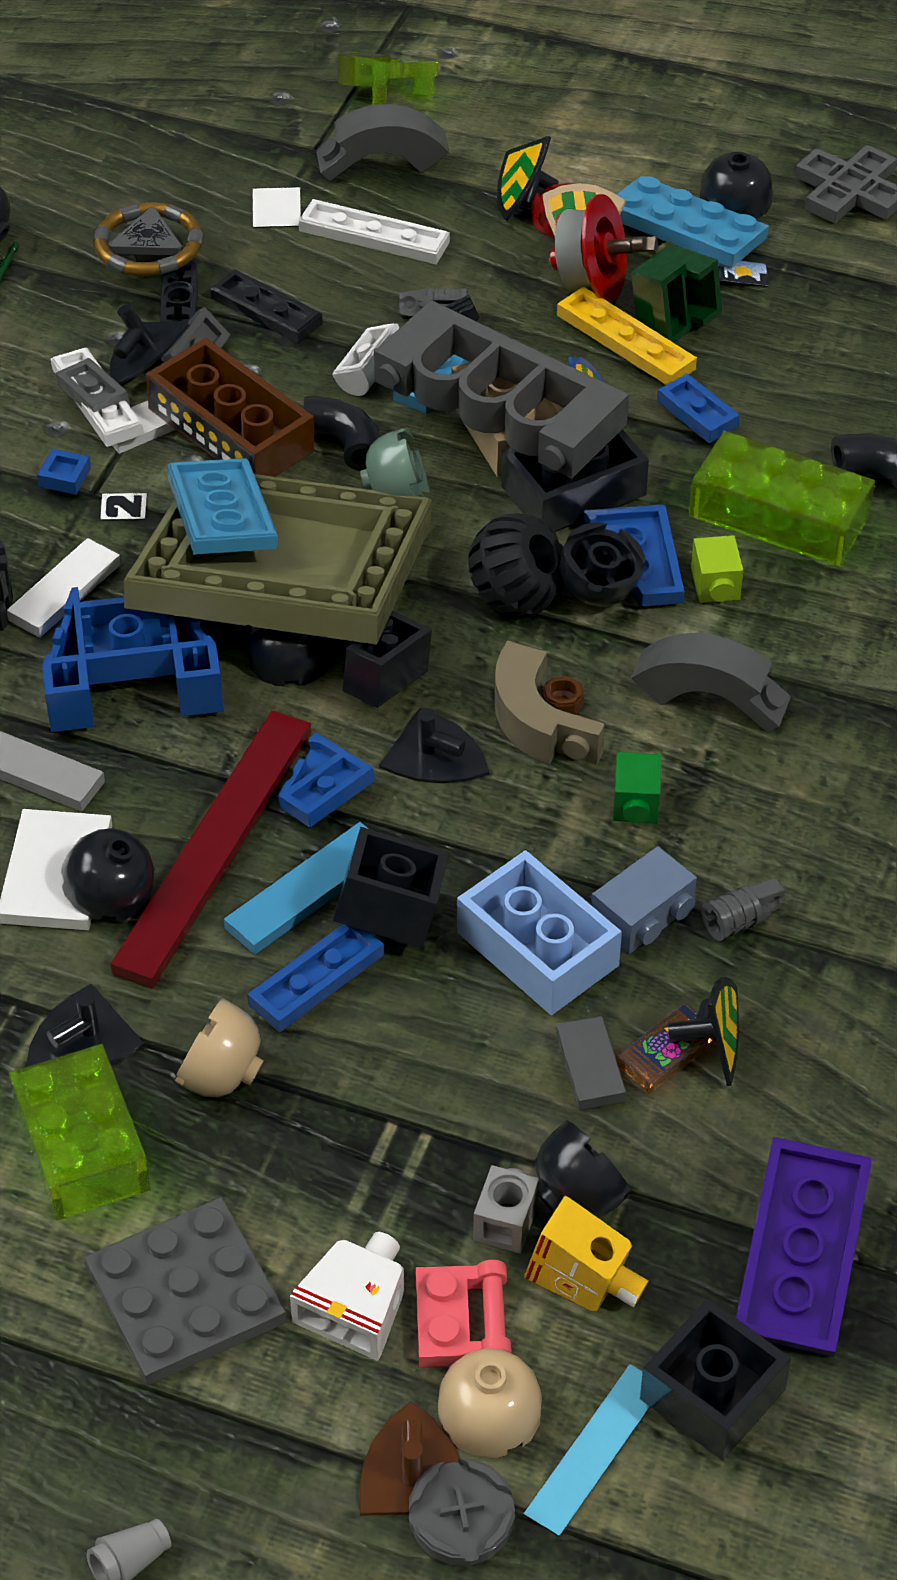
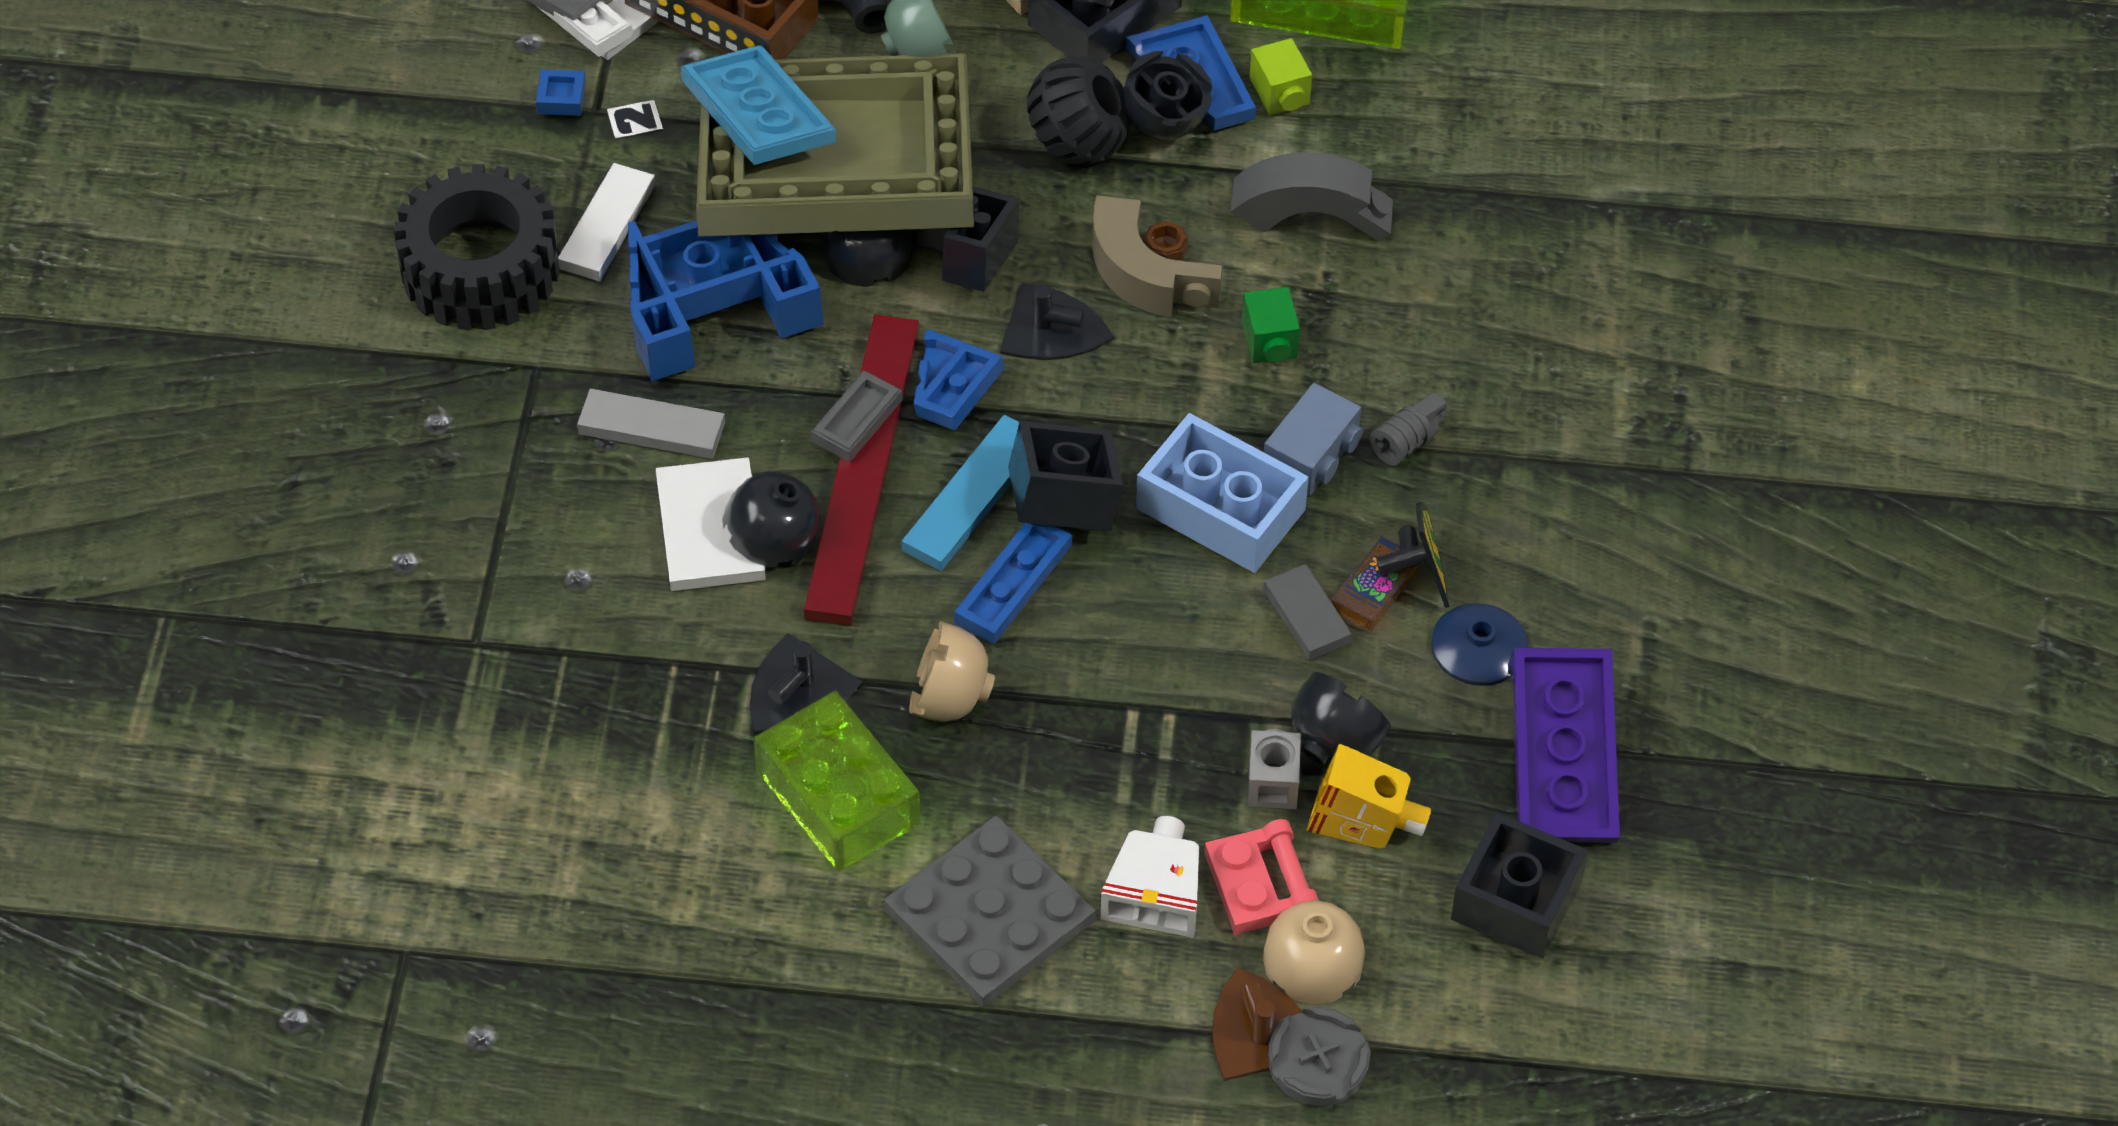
camera: 15 degrees left, 5 degrees up
medium azure sticker [523,1365,650,1536] -> none
none -> dark grey tile [811,371,903,462]
none -> dark blue dish [1431,603,1528,685]

